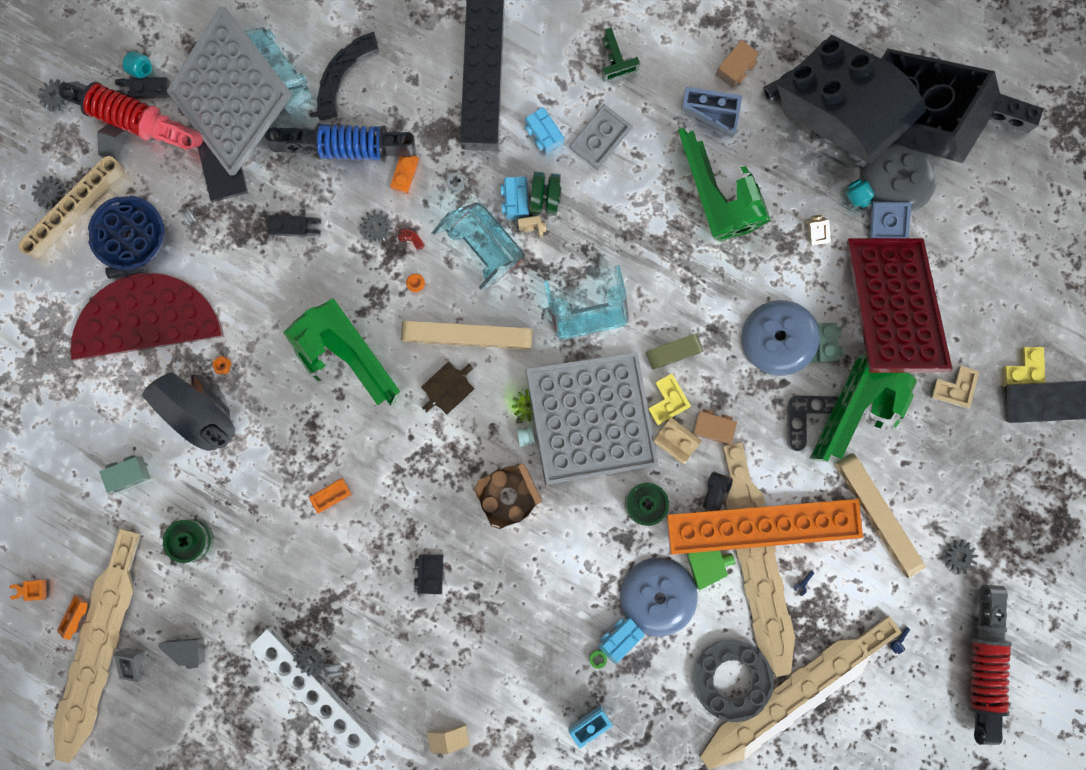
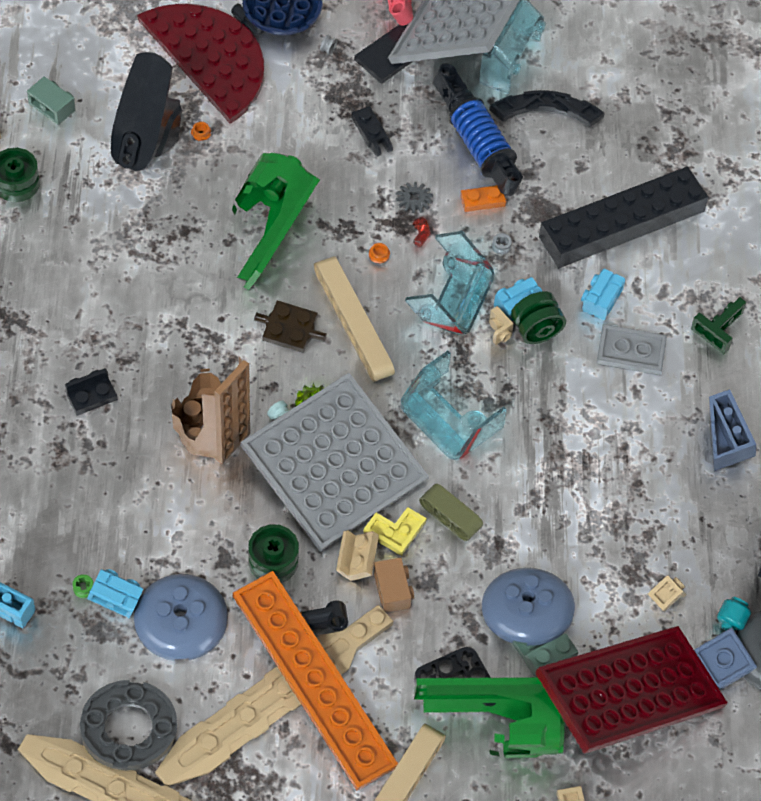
camera: 55 degrees right, 25 degrees down
orange plate [308,478,353,514] -> none
green piece [678,128,771,242] -> none
bright green torso [686,550,735,590] -> none
dark blue hand [793,570,815,596] -> none

